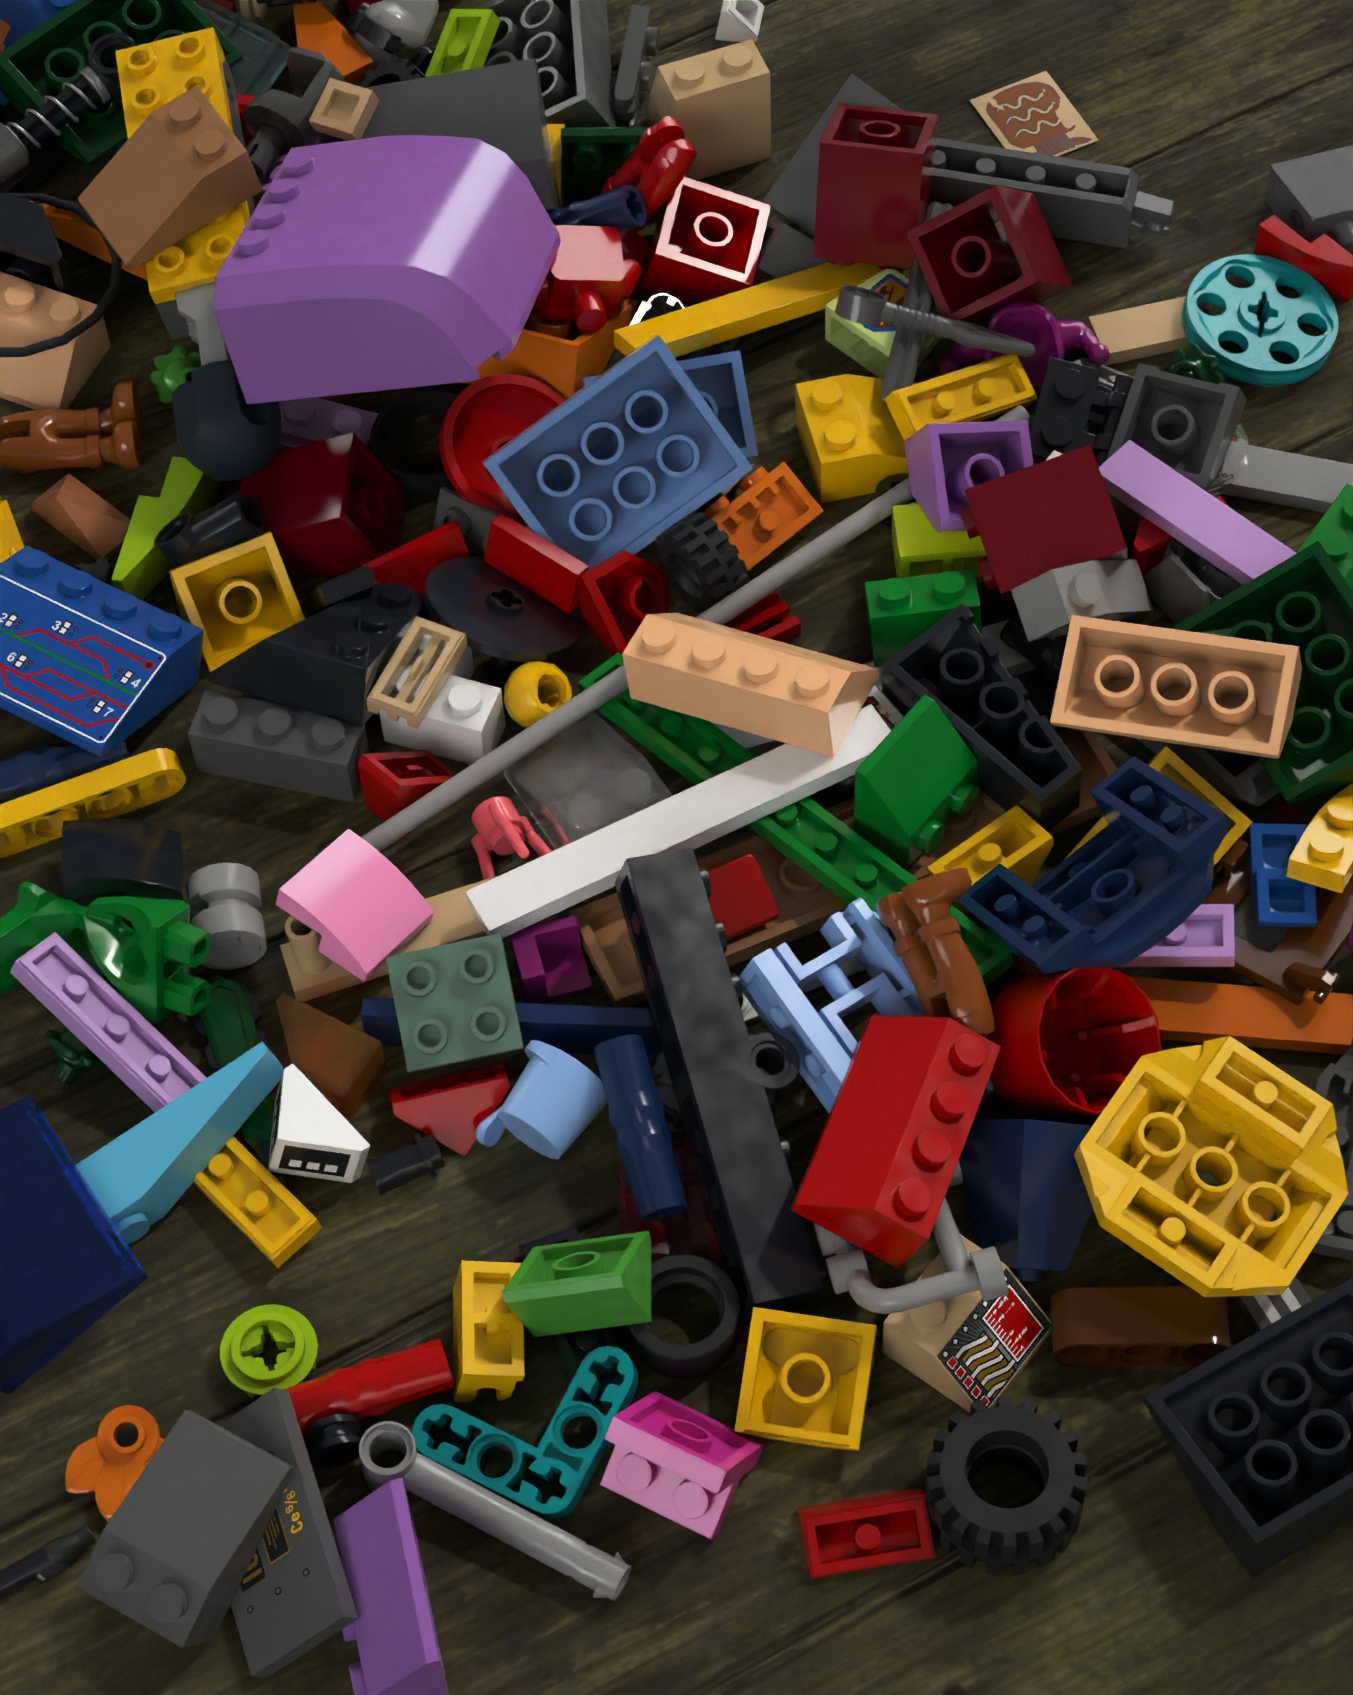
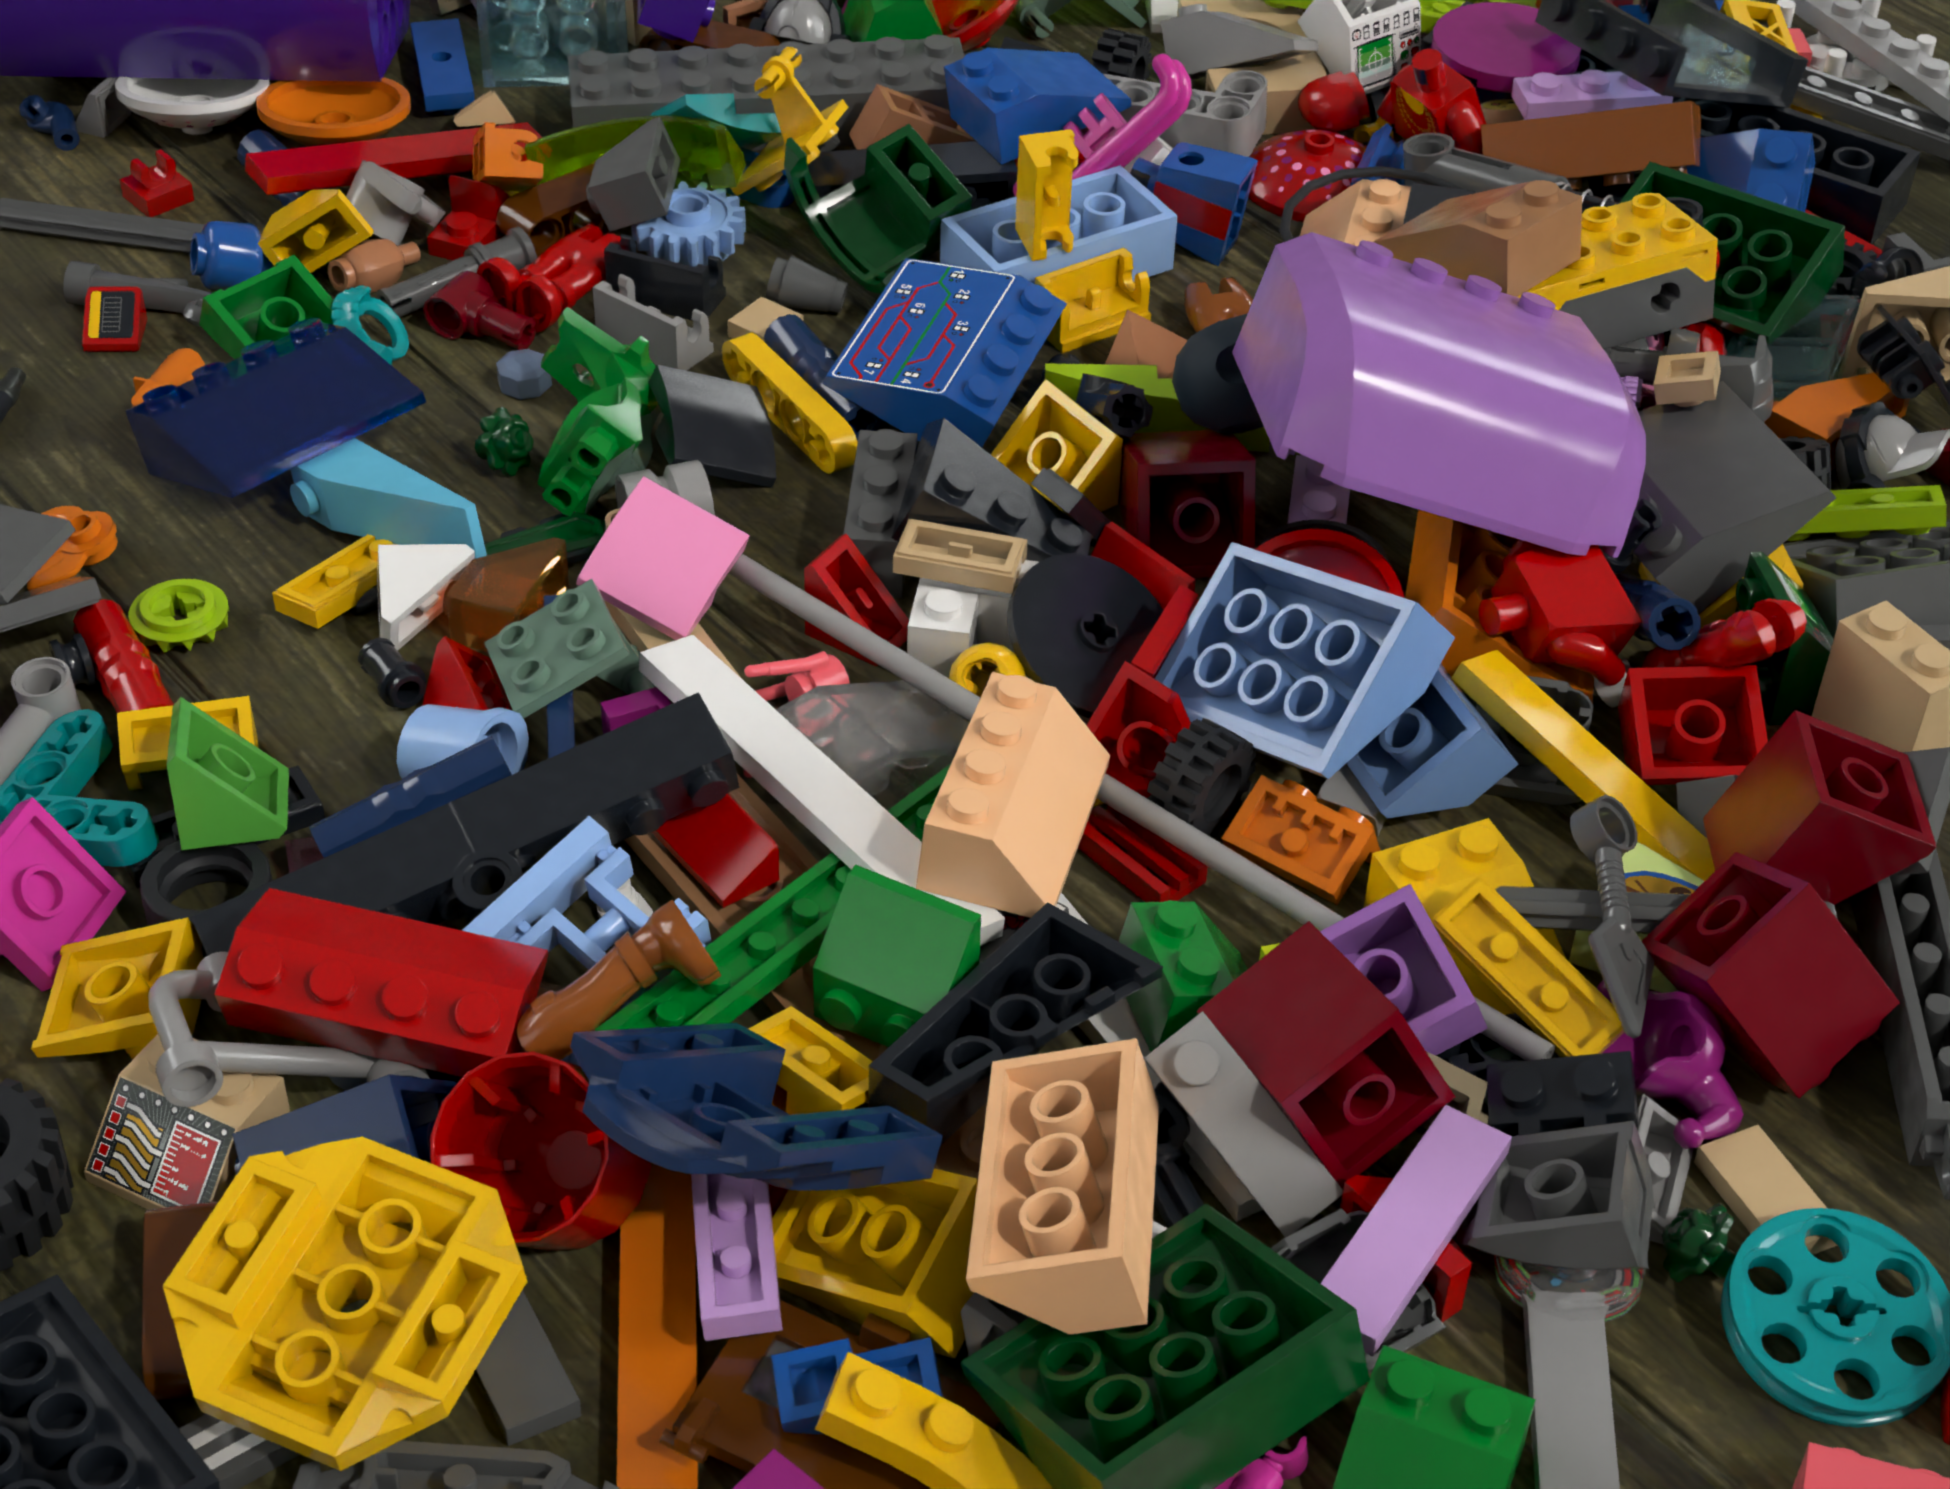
camera: 75 degrees right, 15 degrees down
lavender tile [10,932,206,1112] -> none

